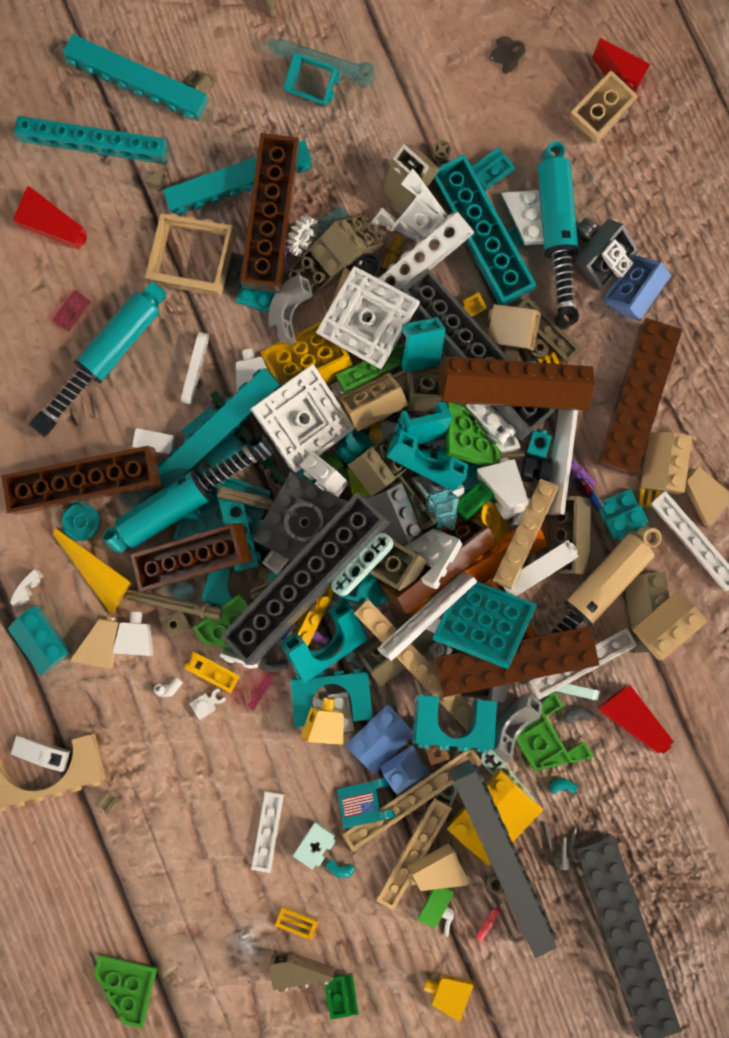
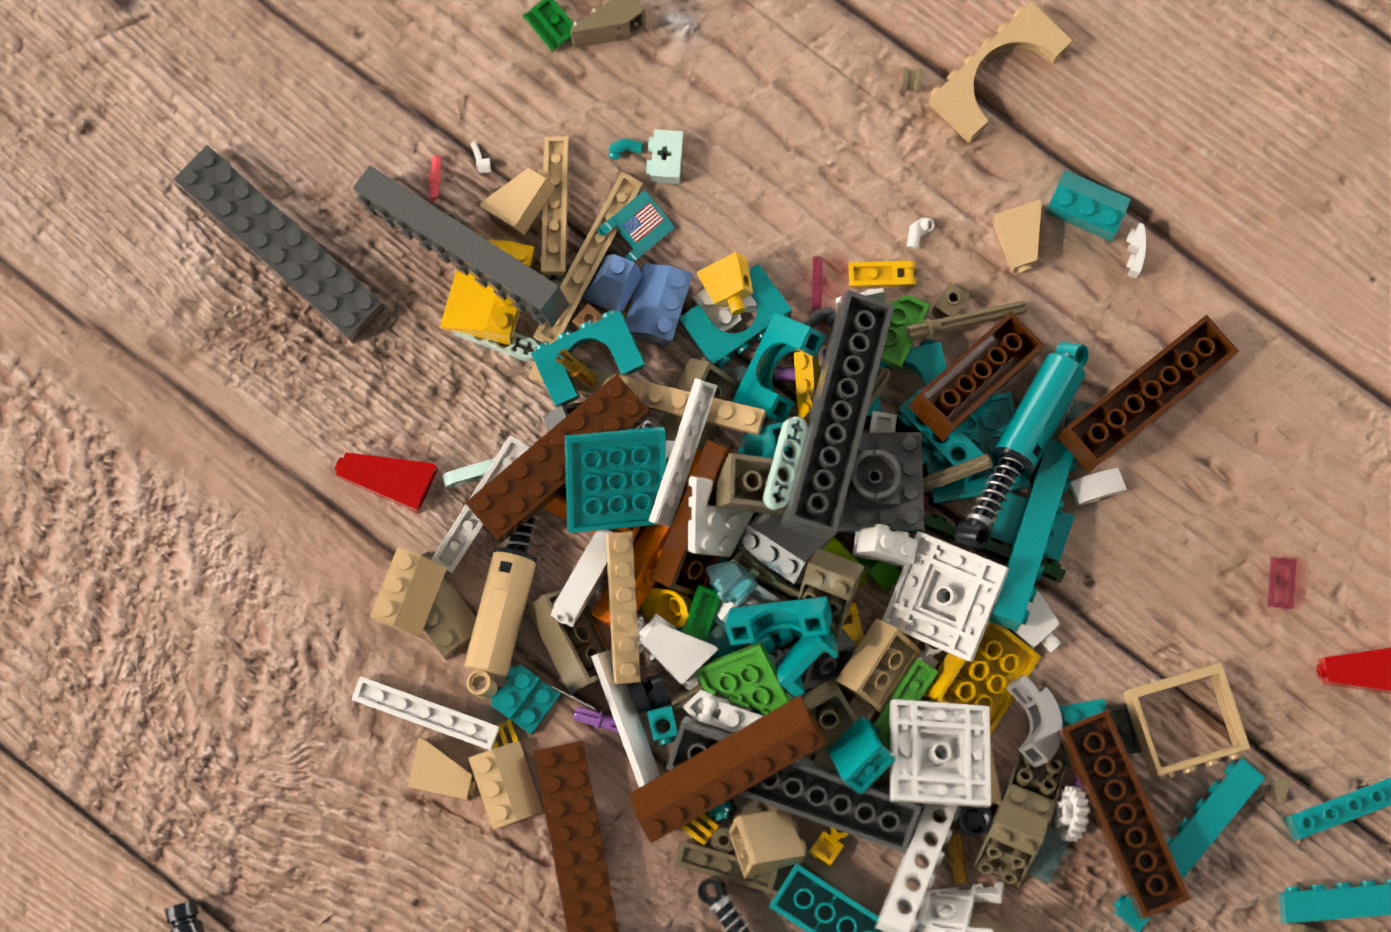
camera: 150 degrees right, 5 degrees down
white slope [11,735,72,772] -> none
teal piece [29,281,168,437] -> none
yellow wedge [52,528,133,614] -> none
teal tile [62,503,101,541] -> none
white torso [113,611,153,656] -> none
clear light blue plate [173,582,194,601] -> none
white beam [181,332,209,405] -> none
white plate [189,688,226,720] -> none
white tile [251,790,284,873] -> none
yellow tile [275,906,318,940] -> none
teal wheel [336,429,372,464] -> none
bright green slope [417,888,454,929] -> none
yellow torso [423,974,474,1022] -> none
light grey arch [493,692,542,762] -> none
bright green wing [516,691,594,771] -> none
light grey plant [543,821,577,870] -> none
teal arm [548,777,578,794] -> none
dark grey arm [564,706,594,724] -> none
none -> pearl gold axle [556,349,597,388]

